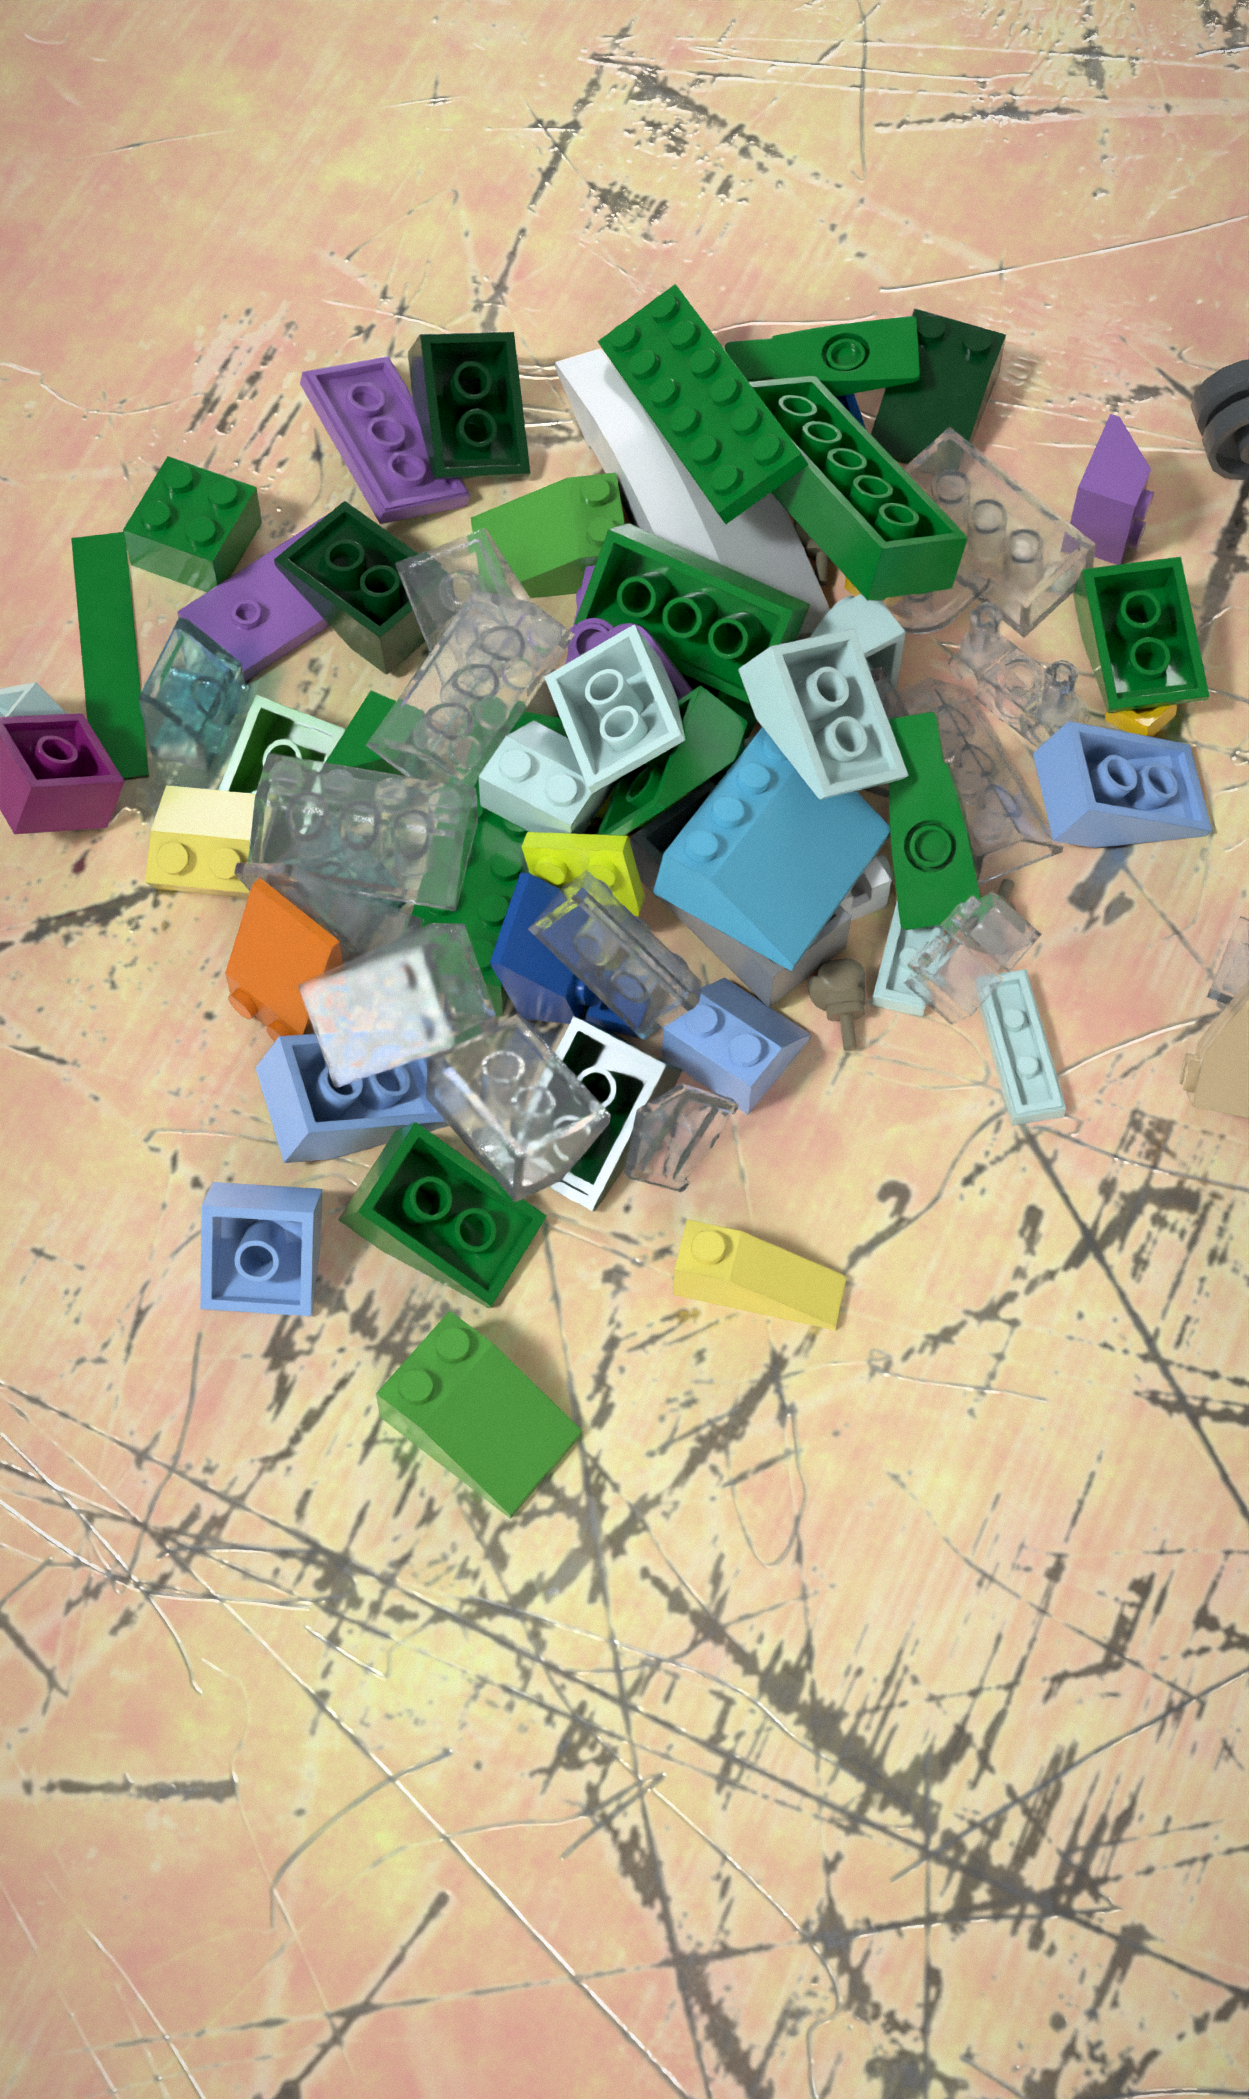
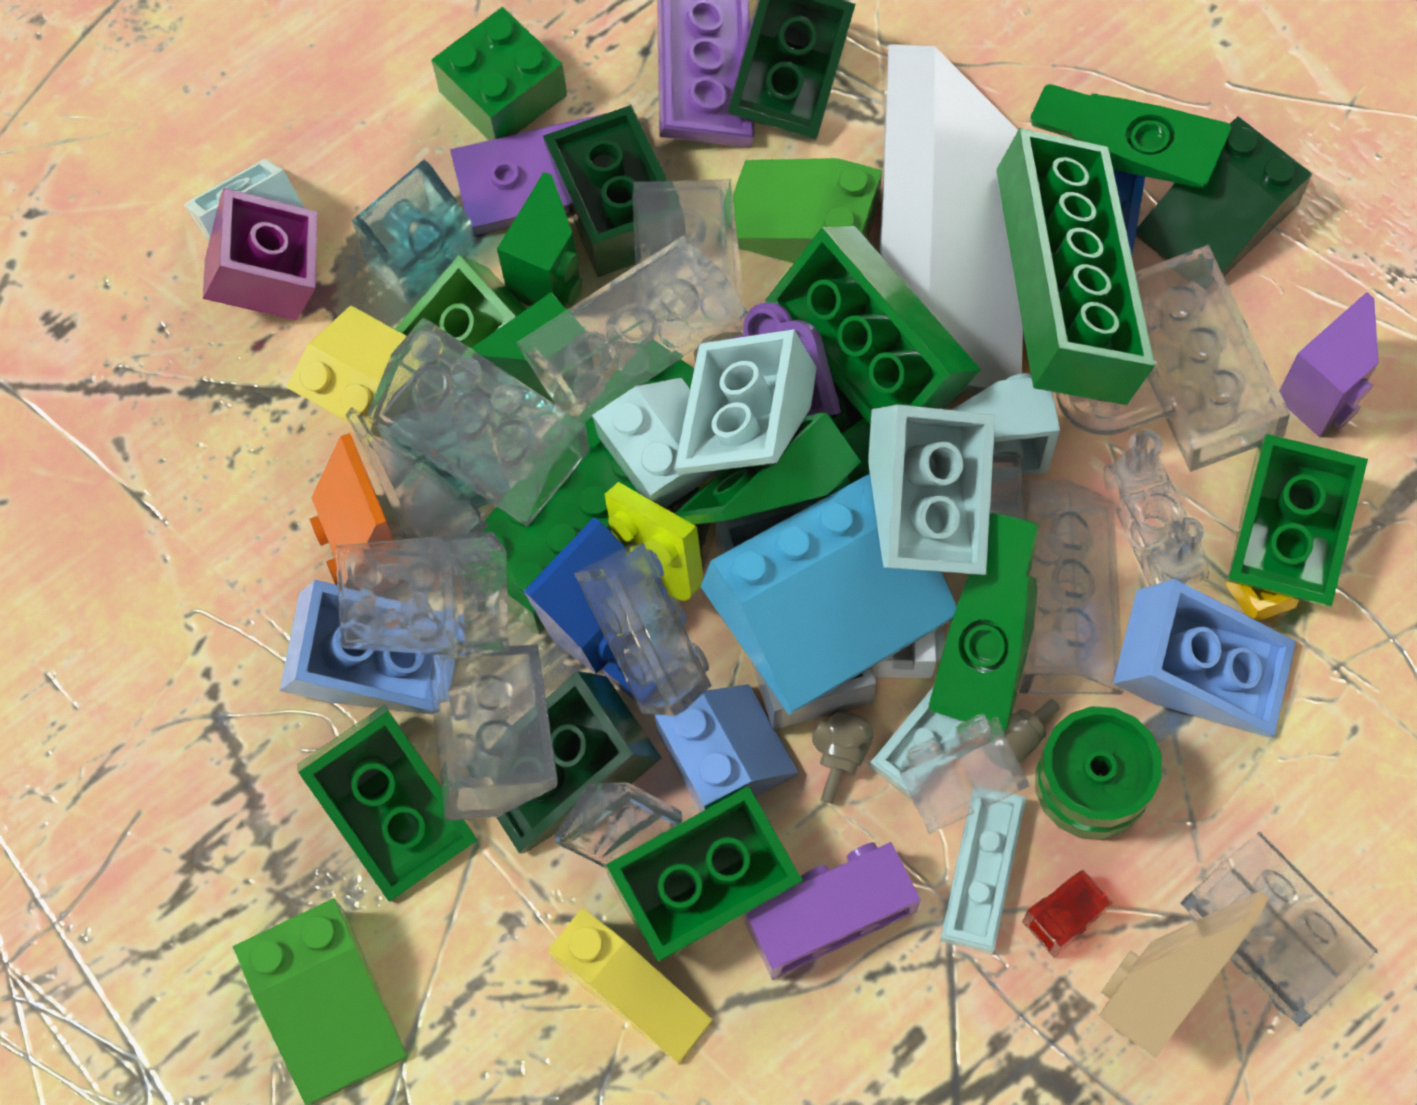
camera: 30 degrees right, 5 degrees up
green sticker [71,532,149,778] -> none
light blue slope [200,1182,322,1316] -> none
green plate [597,284,809,524] -> none
none -> green slope [497,172,583,307]
none -> green slope [605,786,803,963]
none -> medium lavender brick [744,842,921,980]
none -> clear red leg [1022,869,1114,958]
none -> green wheel [1035,706,1162,840]

